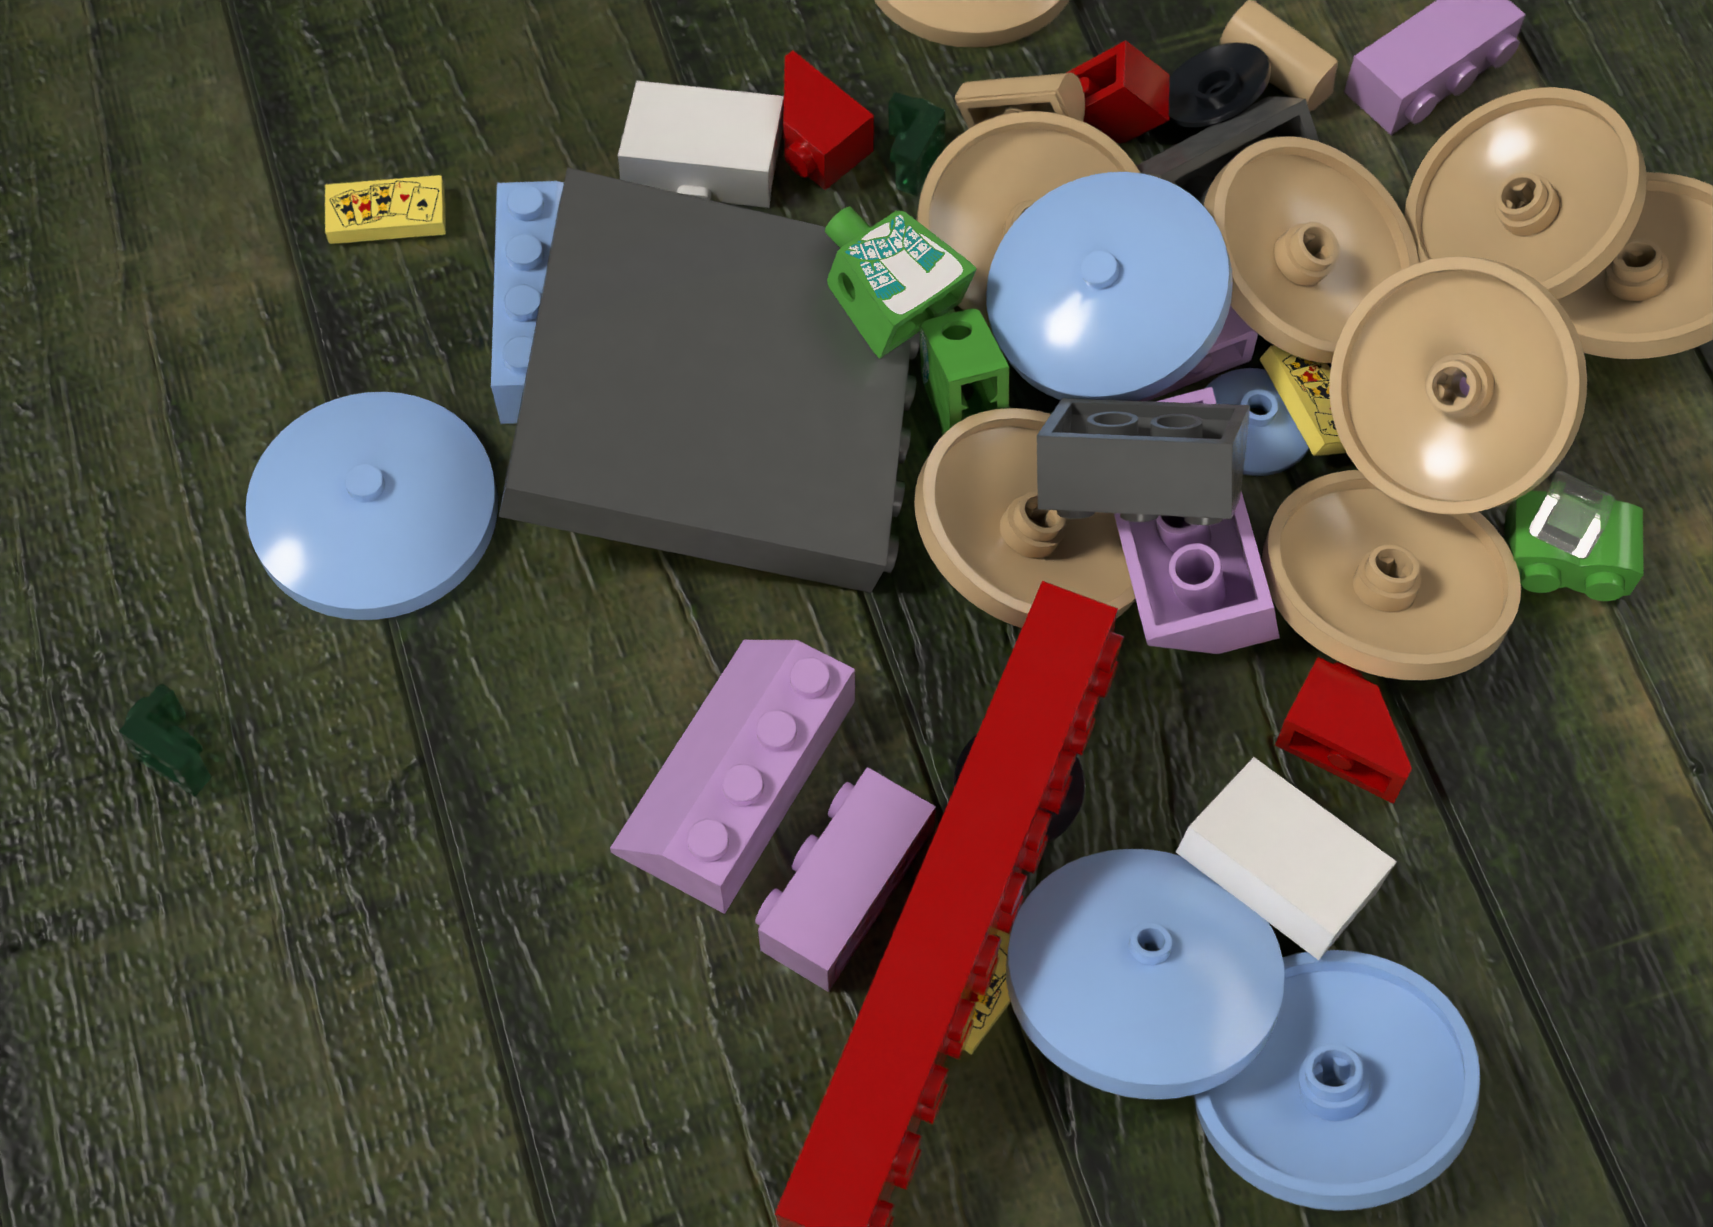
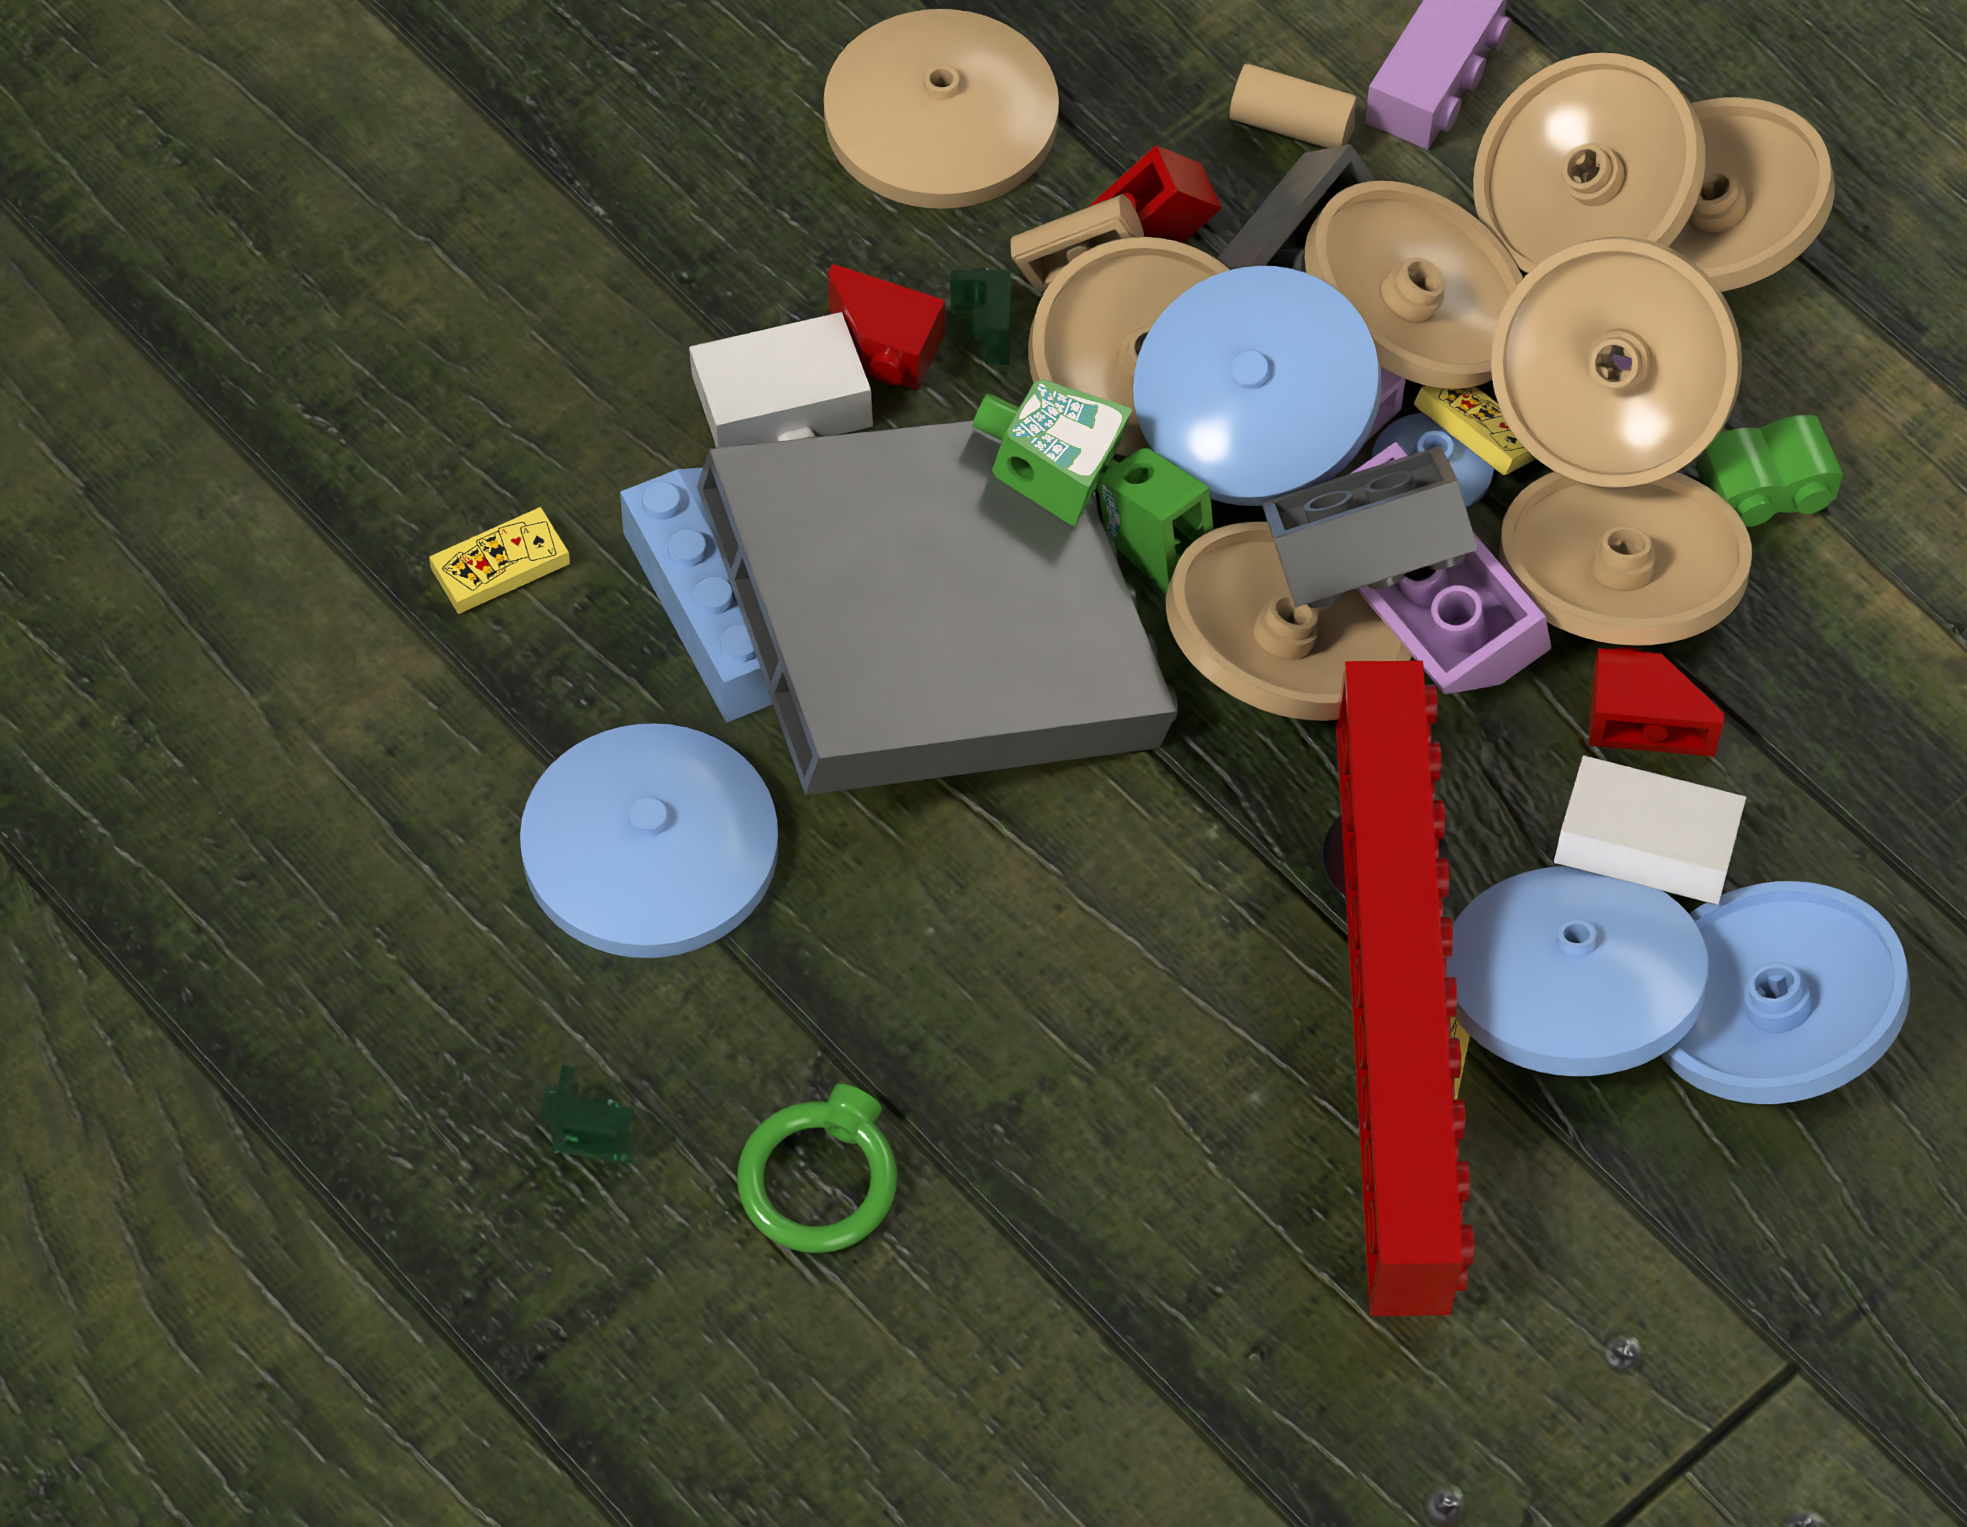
camera: 25 degrees left, 5 degrees down
lavender slope [610,640,855,914] -> none
lavender brick [755,767,936,992] -> none
black dish [1169,43,1271,127] -> none
clear slope [1529,471,1616,559] -> none
none -> bright green piece [737,1084,897,1253]

